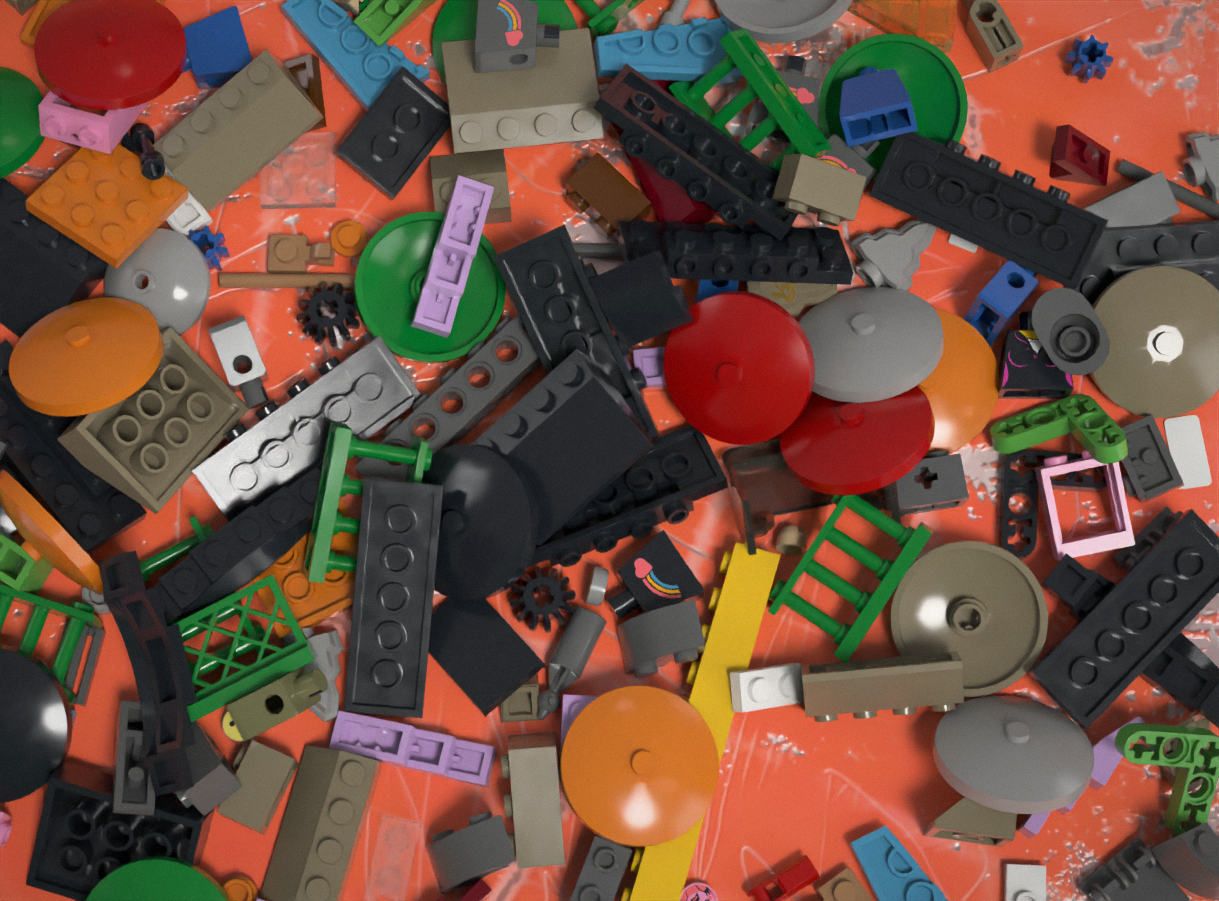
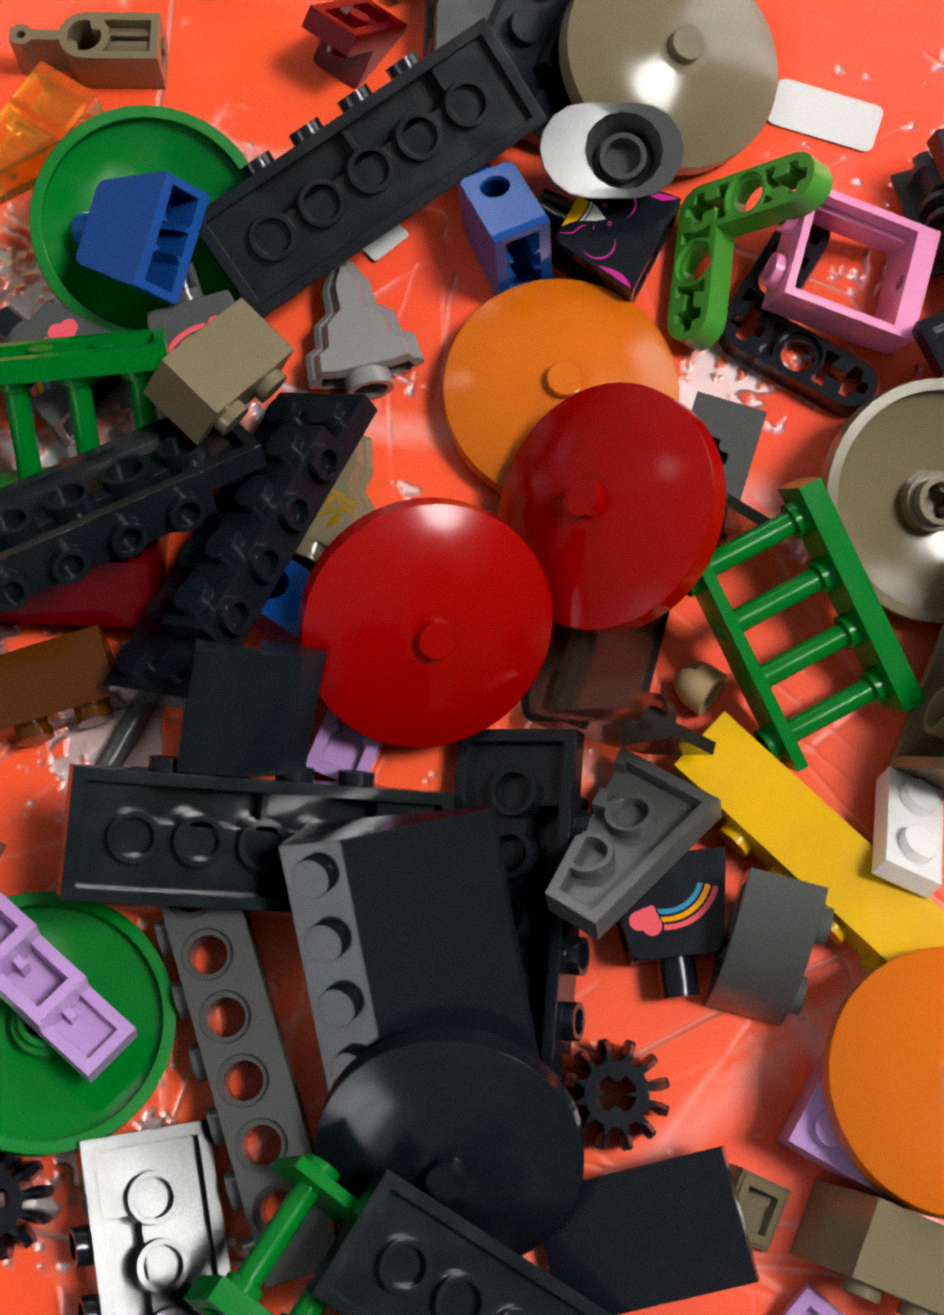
camera: 60 degrees left, 0 degrees up
dark grey wheel [537,607,607,720] -> none
light grey tile [585,566,609,606] -> none
light grey dish [799,287,944,403] -> none
dark grey bracket [1121,414,1184,504] -> none
none -> dark grey wing [545,747,722,940]

